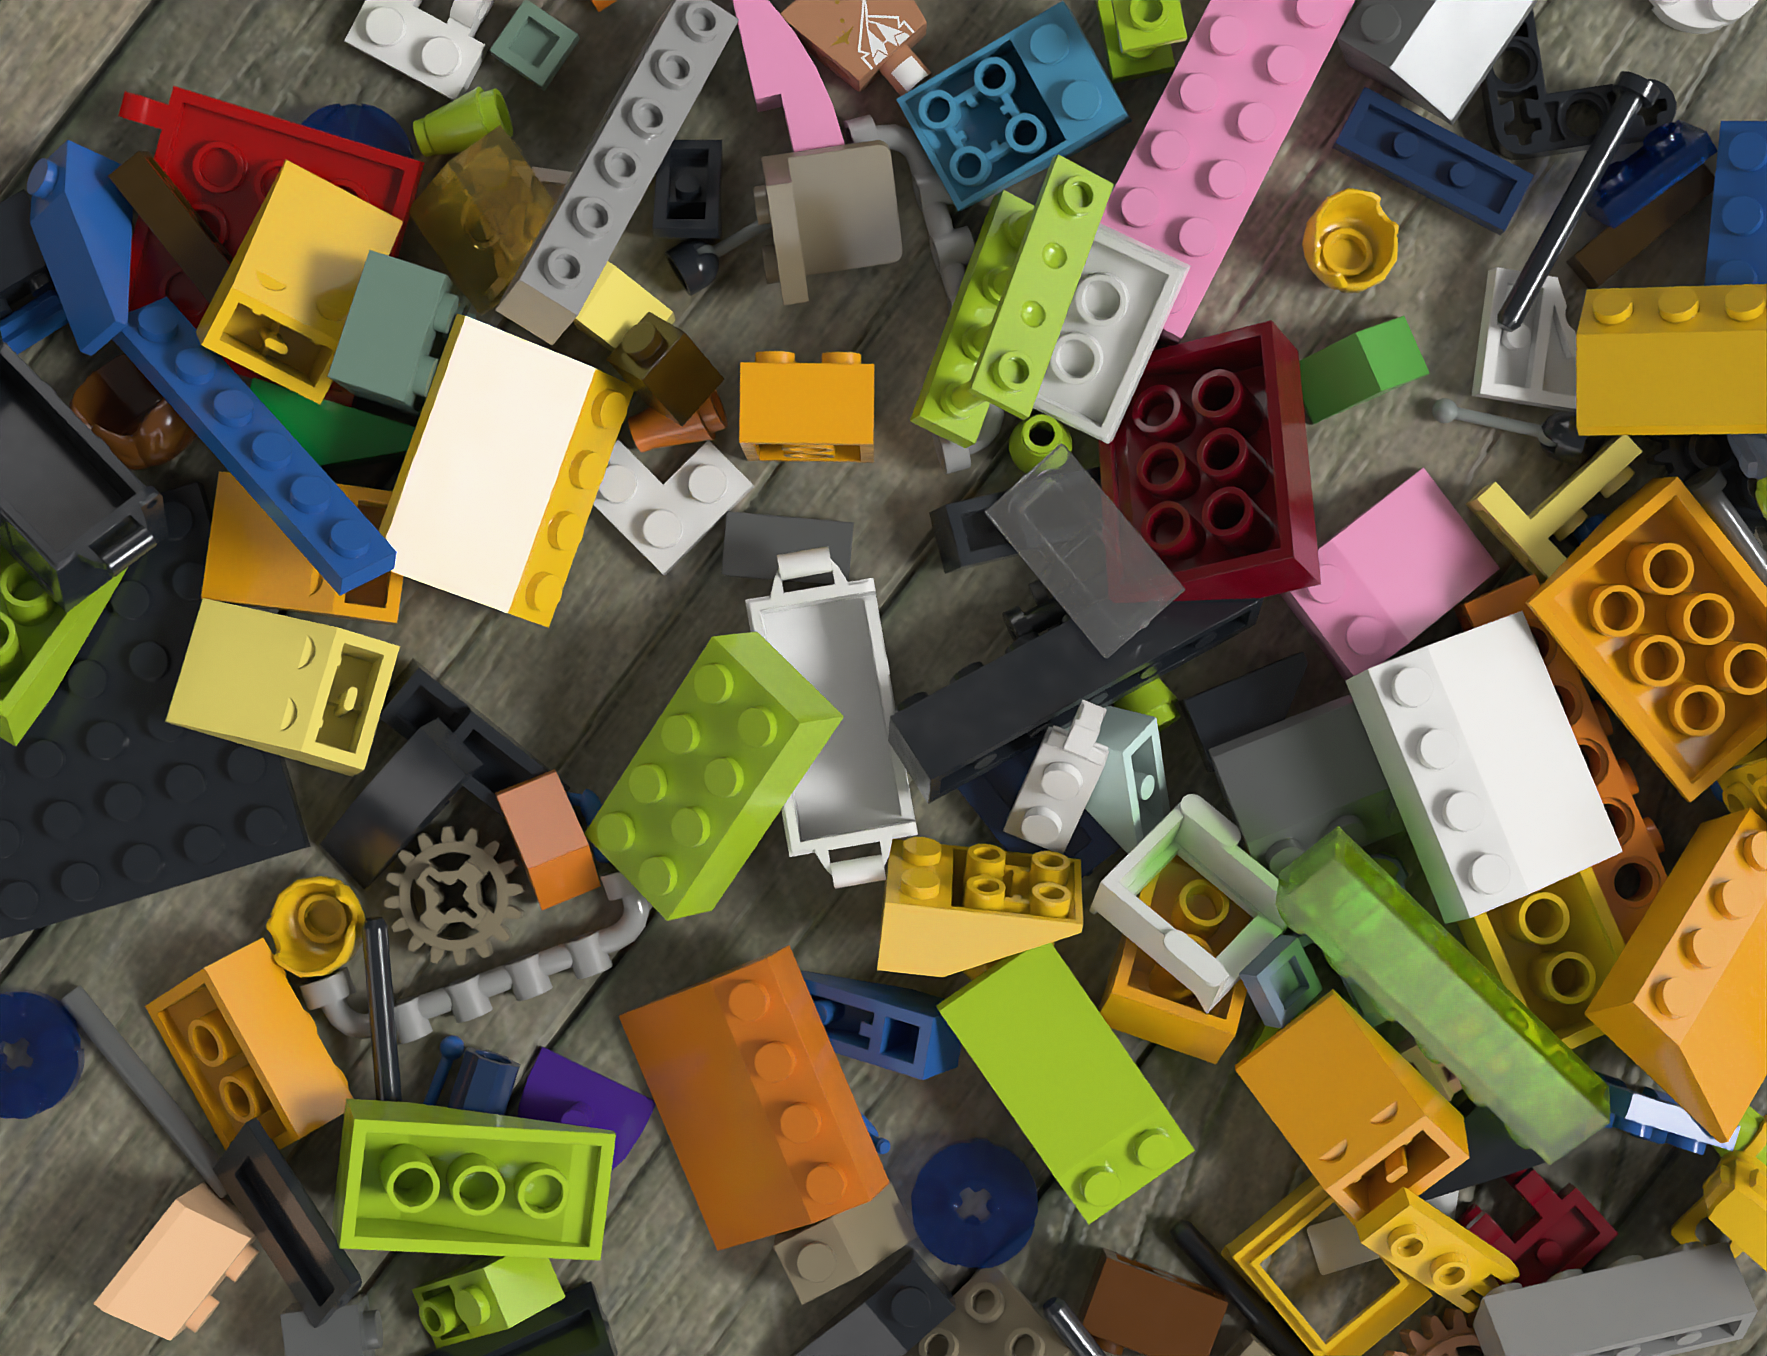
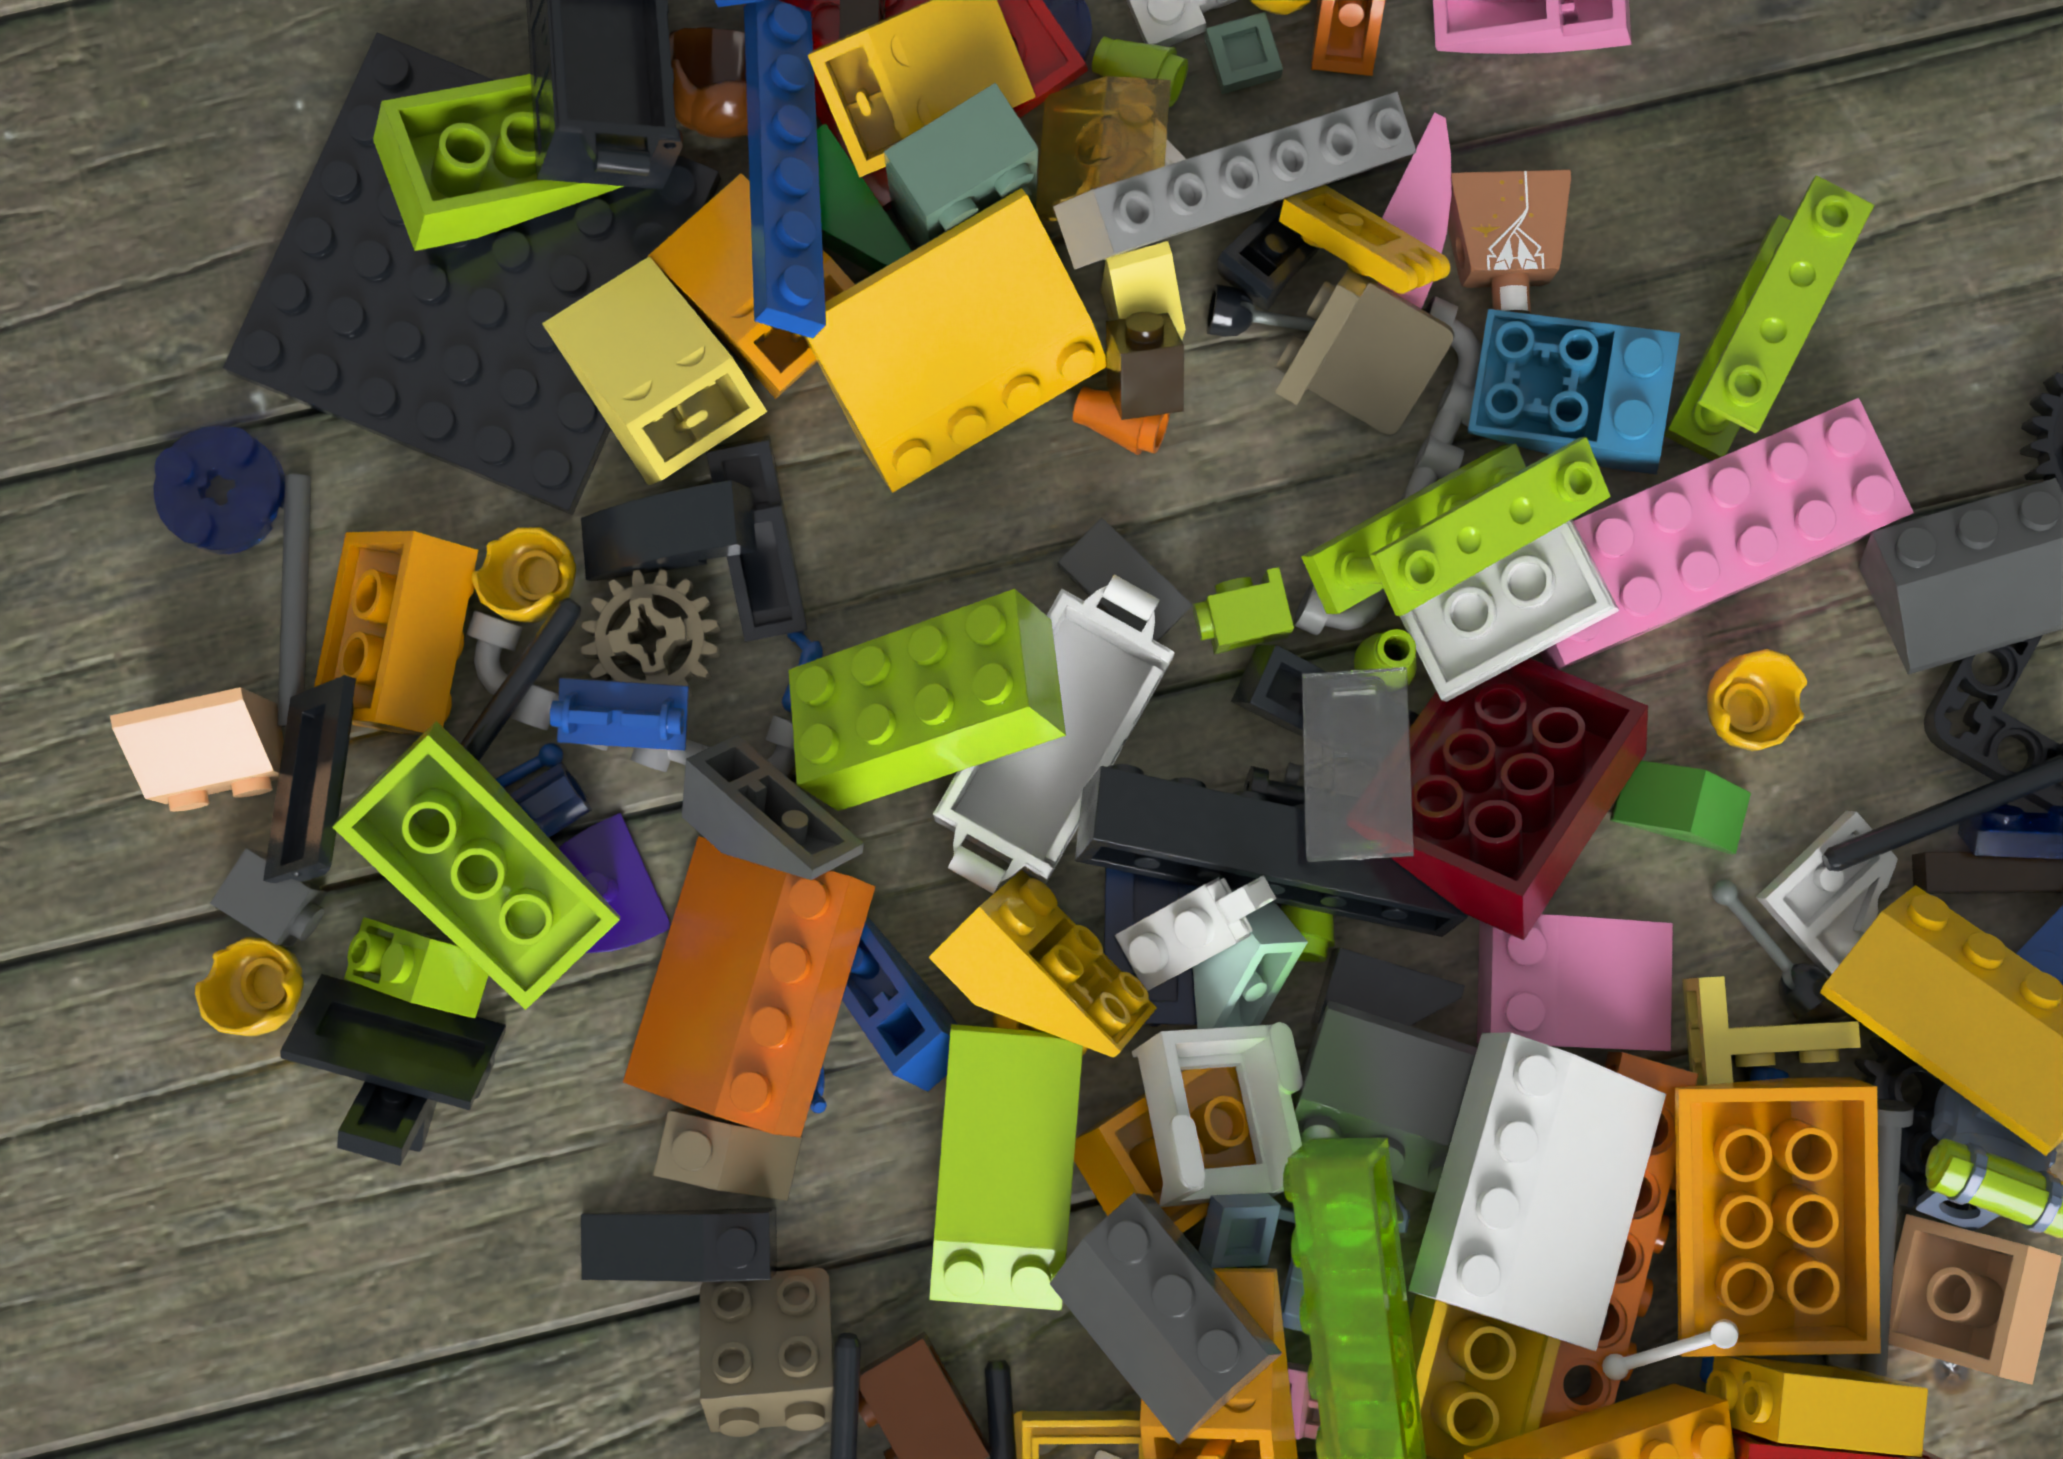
camera: 35 degrees right, 5 degrees down
orange slope [495,769,601,910] -> none
white plate [593,440,754,576] -> none
light orange brick [739,351,875,463] -> none
clear blue plate [911,1137,1038,1269] -> none
dark blue plate [1332,87,1534,235] -> none
none -> blue hinge [550,678,689,751]
none -> dark grey slope [682,735,864,880]
none -> dark grey slope [1049,1193,1282,1444]
none -> lime brick [1193,567,1294,655]
none -> yellow hinge [1279,185,1450,294]
none -> white hinge [1602,1319,1739,1380]

